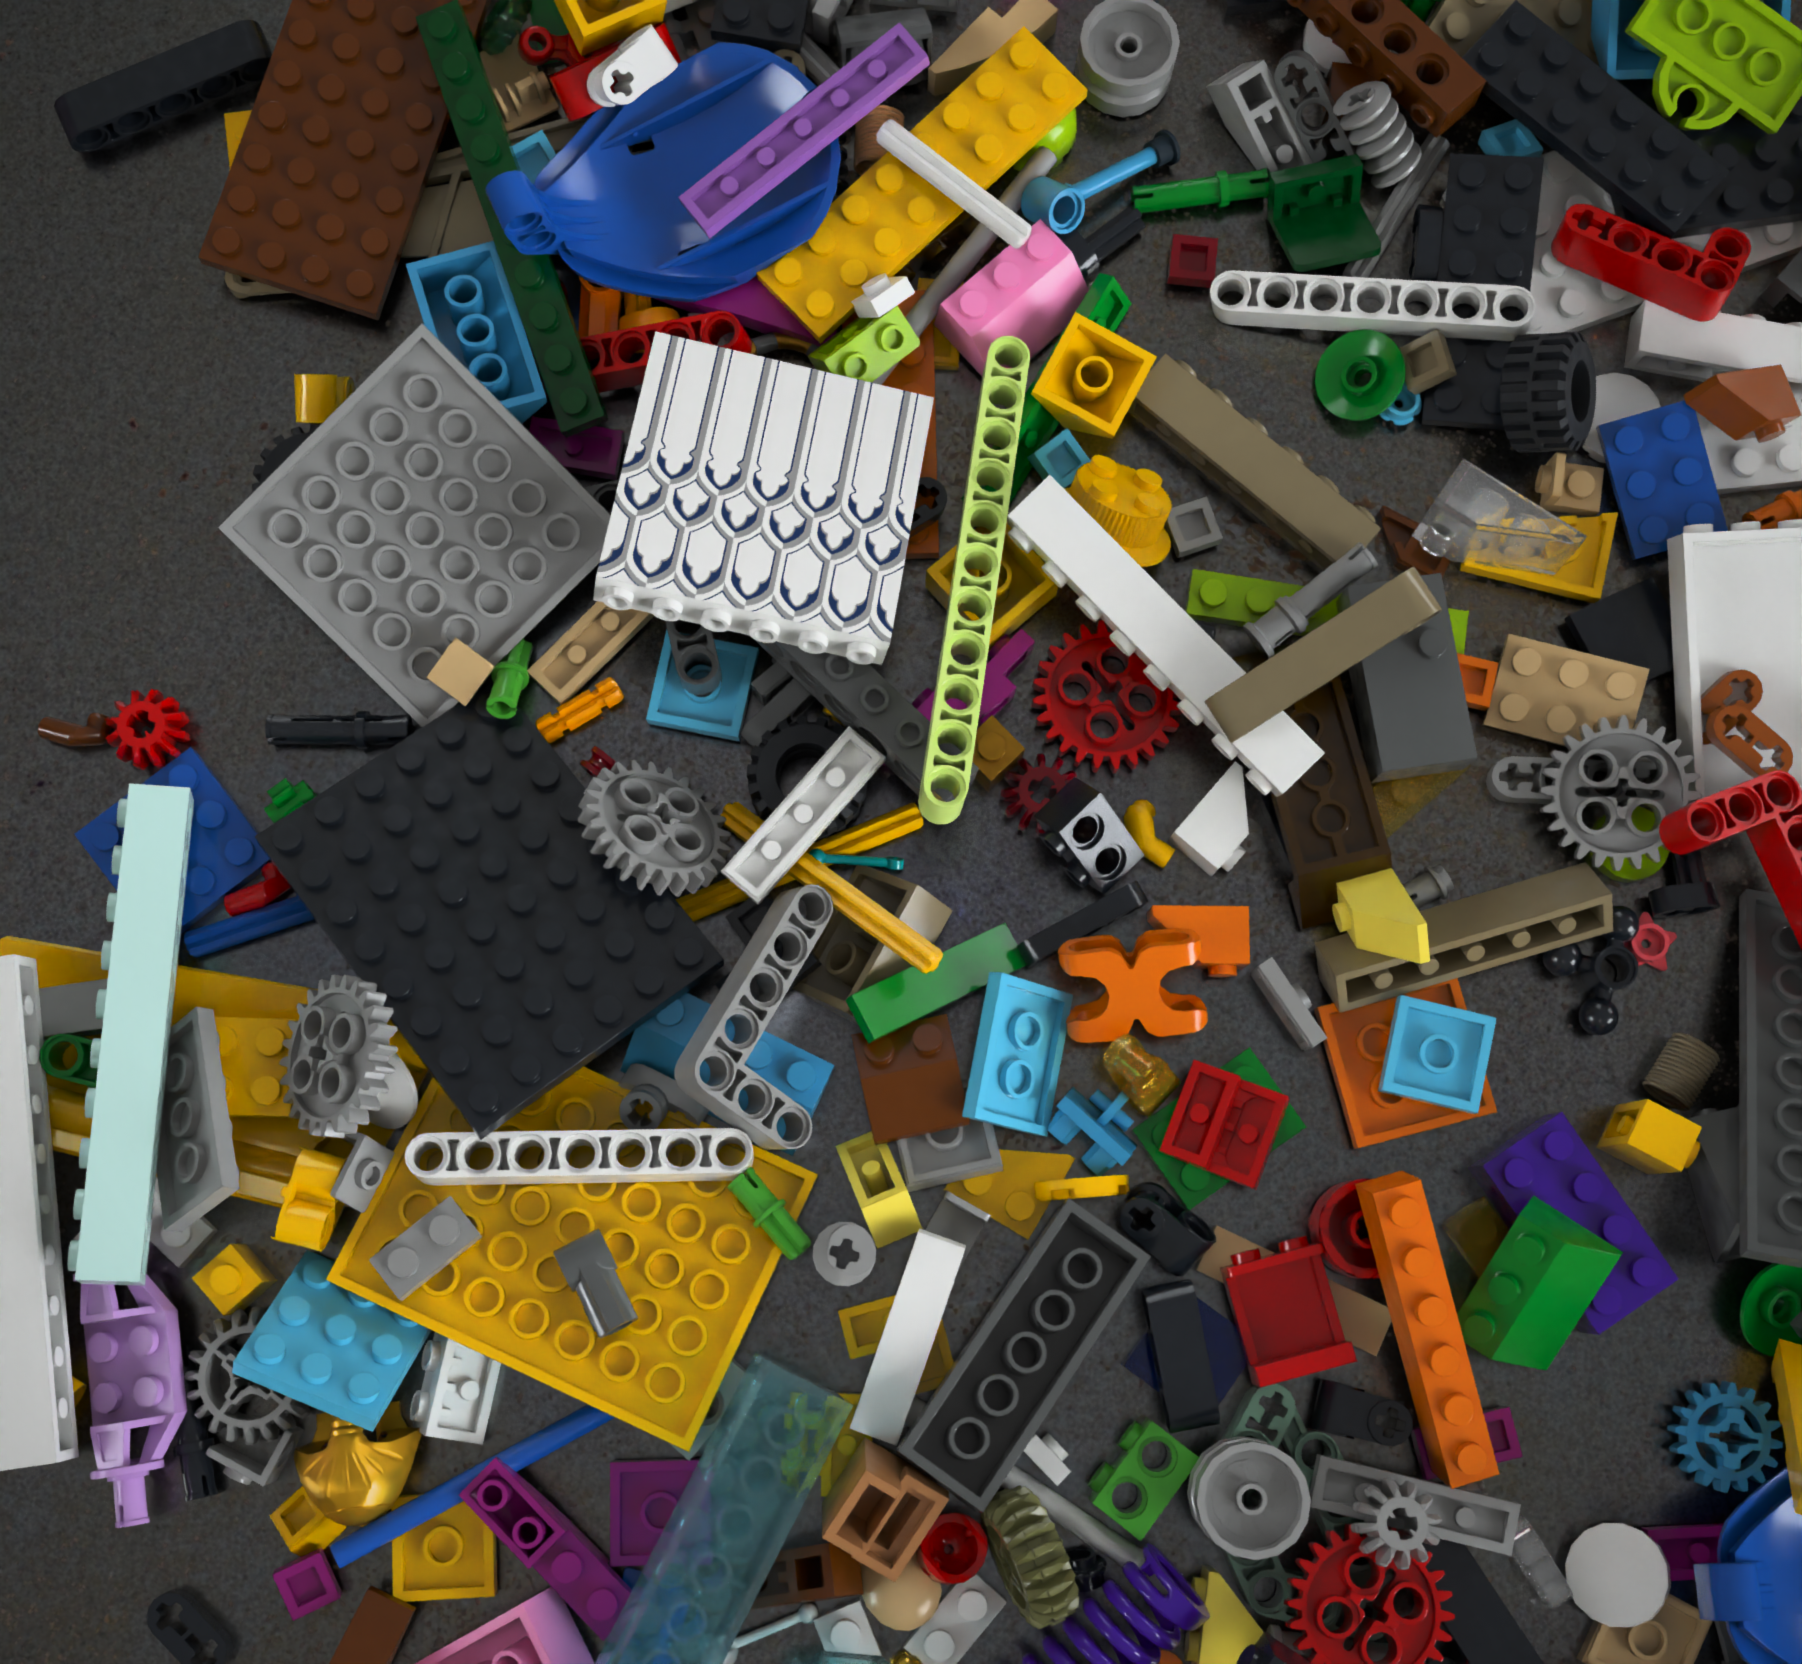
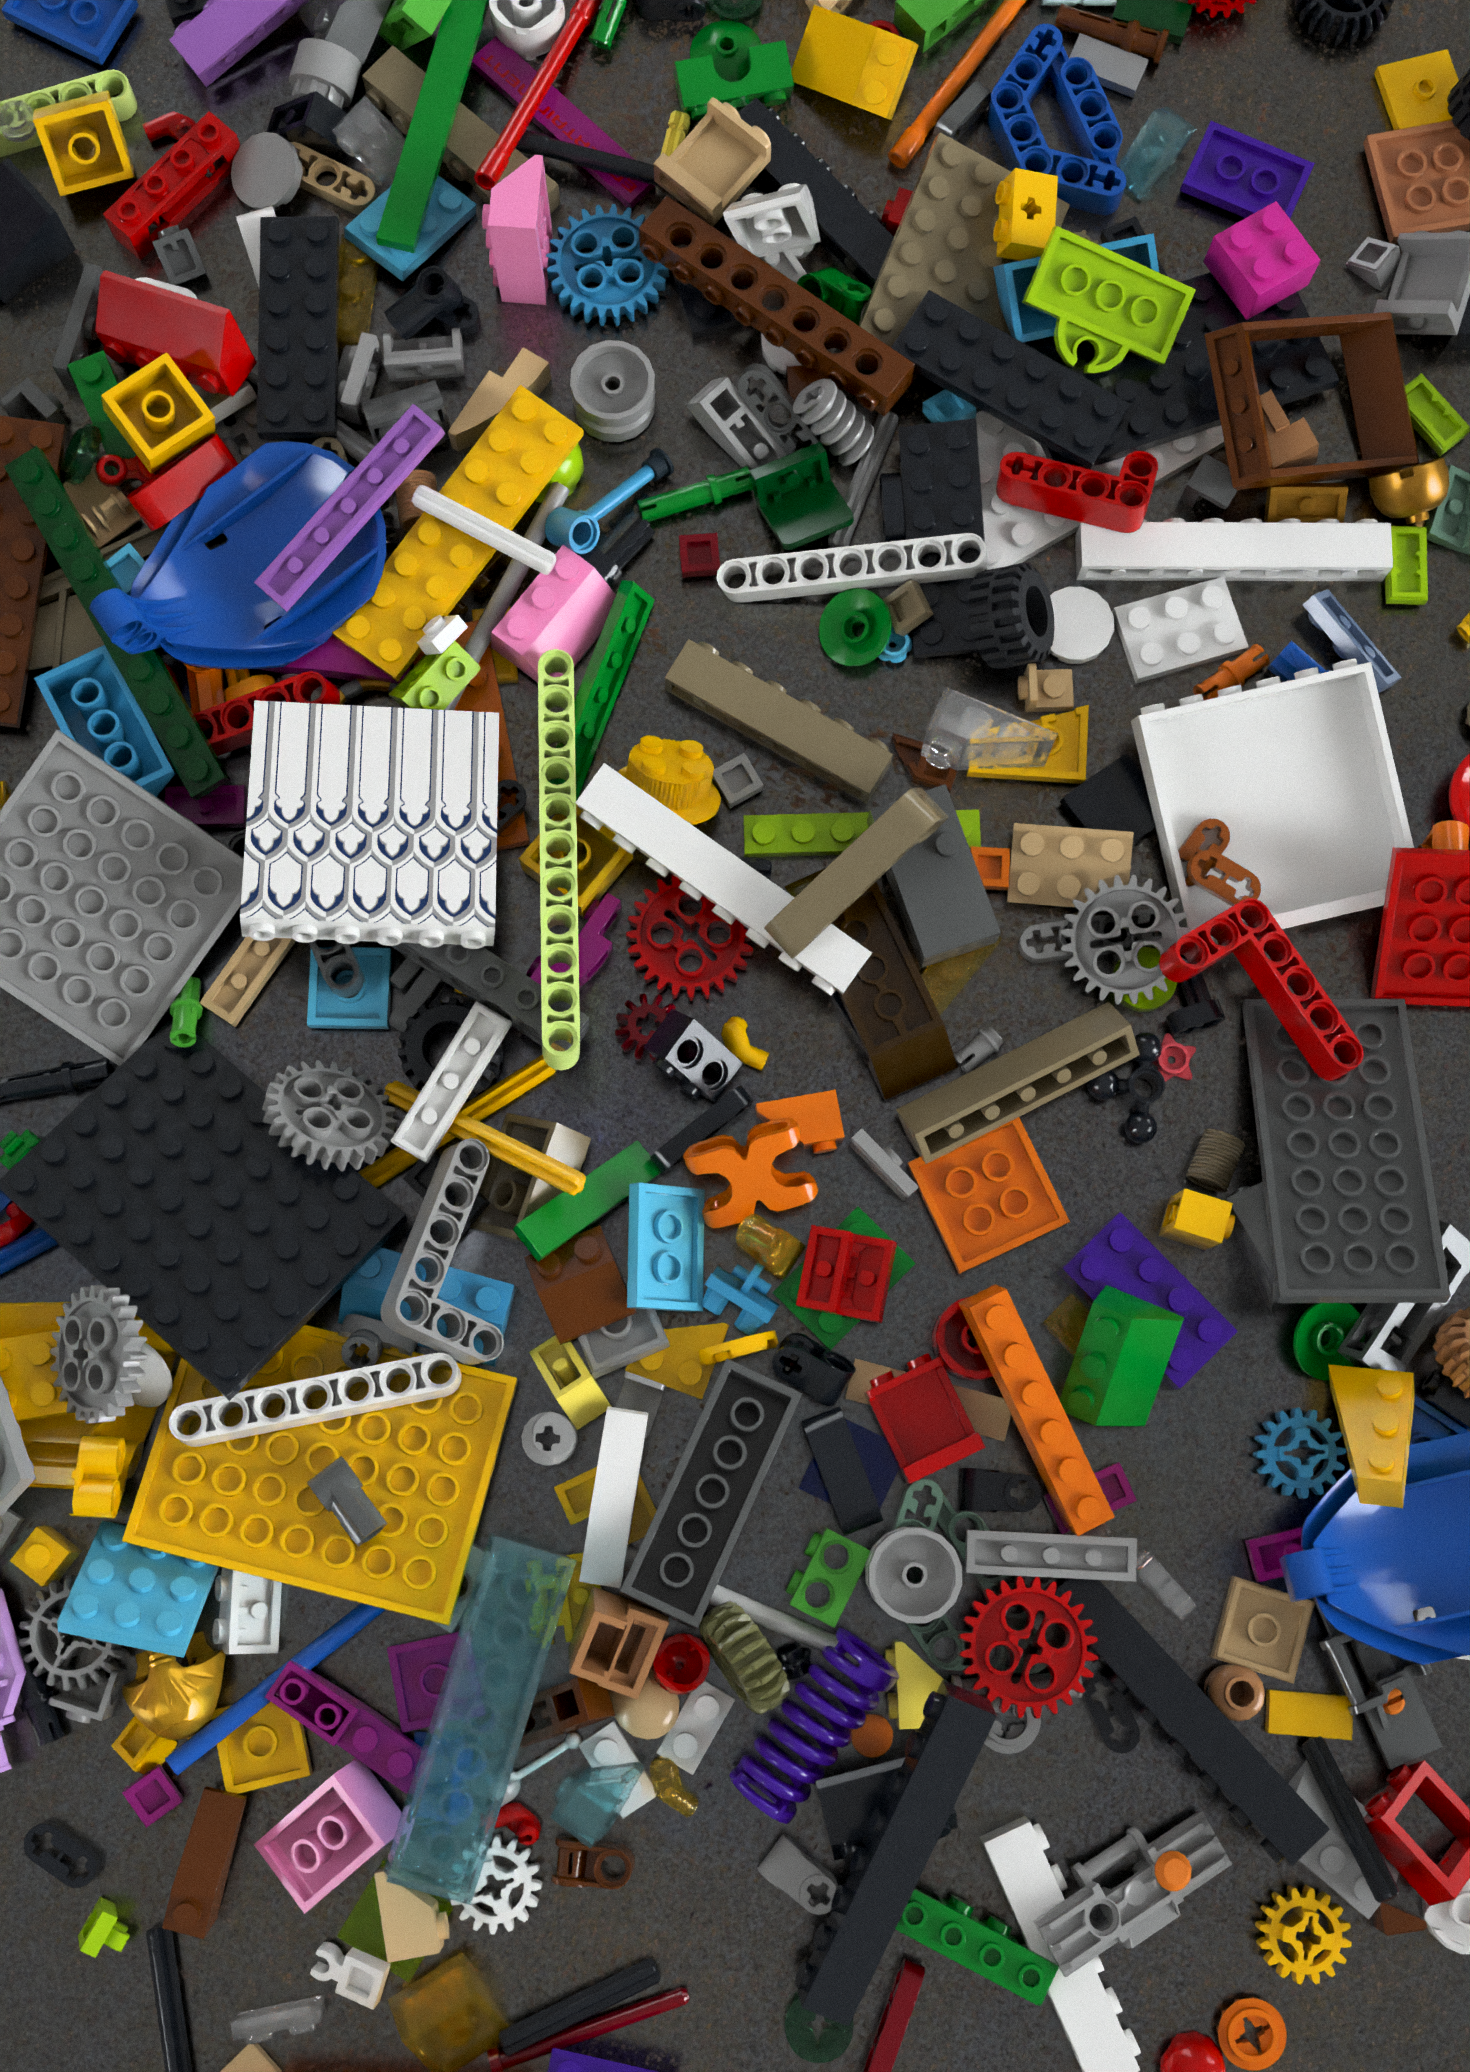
camera: 10 degrees left, 0 degrees up
light grey bracket [330,1132,395,1213] -> none
light grey plate [369,1196,483,1301] -> none
tan slope [426,637,494,707] -> none
light orange axle [535,677,624,743] -> none
dark red bush [579,746,616,778] -> none
white piece [587,24,678,107] -> none
bright green axle [727,1167,811,1260] -> none
teal hinge [809,848,904,870] -> none
pearl gold brick [958,715,1025,792] -> none
white plate [1024,1433,1071,1486] -> none
medium azure plate [1027,428,1091,488] -> none
yellow slope [1031,312,1157,439] -> none
white slope [1168,761,1249,877] -> none
light grey pin [1242,542,1378,659] -> none
light yellow slope [1332,868,1430,964] -> none
light grey gear [1351,1478,1442,1570] -> none
medium azure plate [1378,995,1497,1114] -> none
white tile [1565,1523,1671,1627] -> none
blue plate [1596,400,1728,560] -> none
dark orange slope [1683,364,1801,443] -> none

